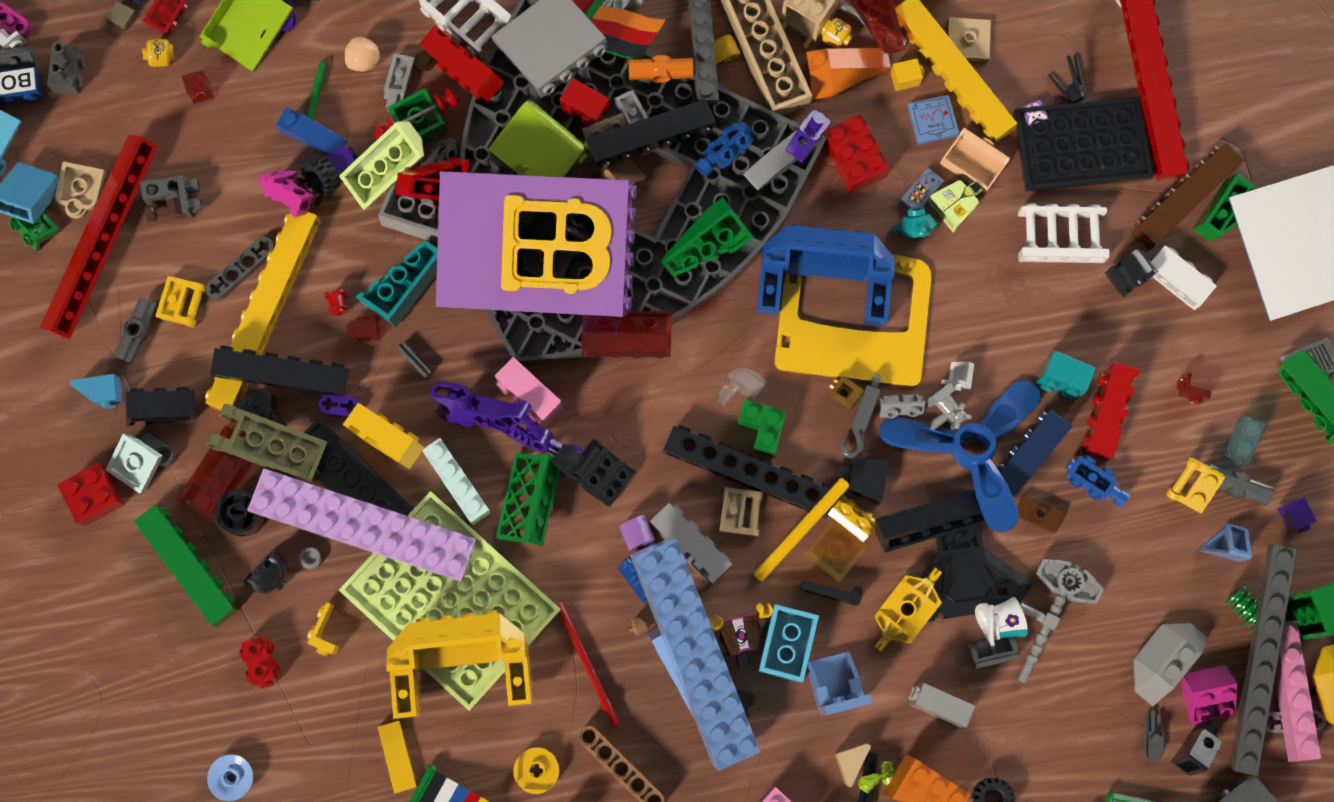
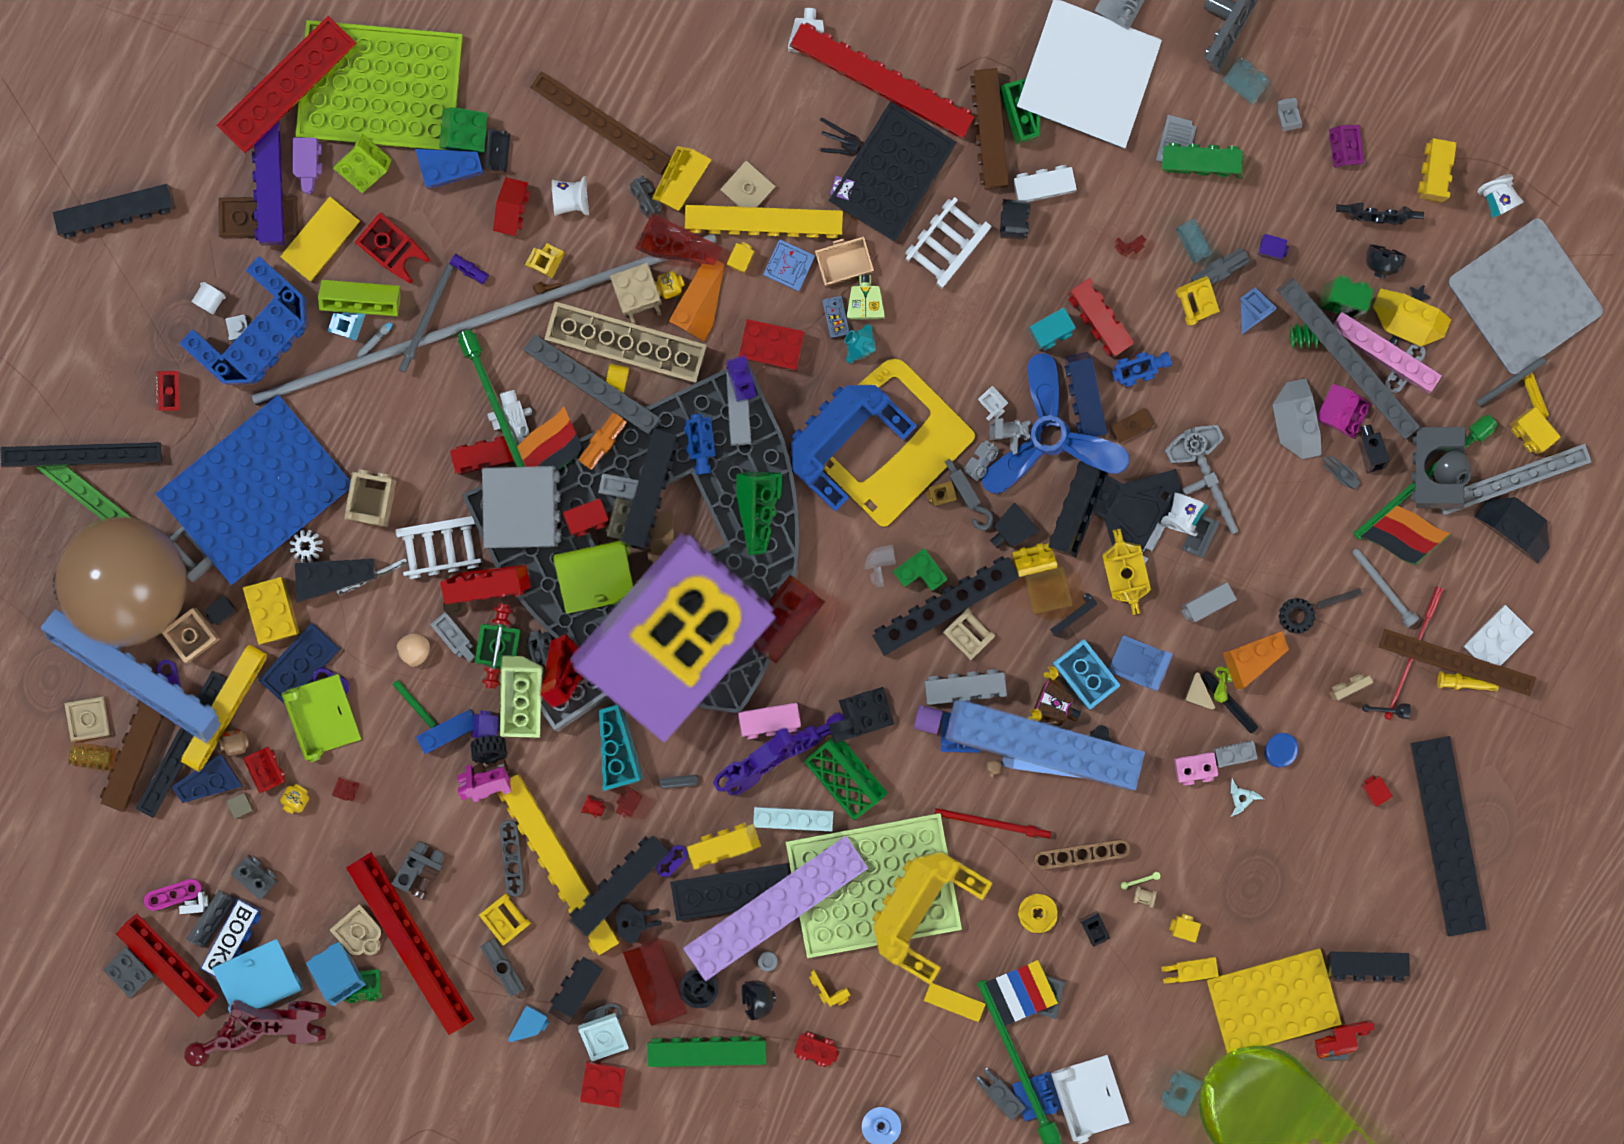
camera: 50 degrees left, 10 degrees up
olive hinge [206,404,327,484] -> none
yellow axle [754,478,849,582] -> none

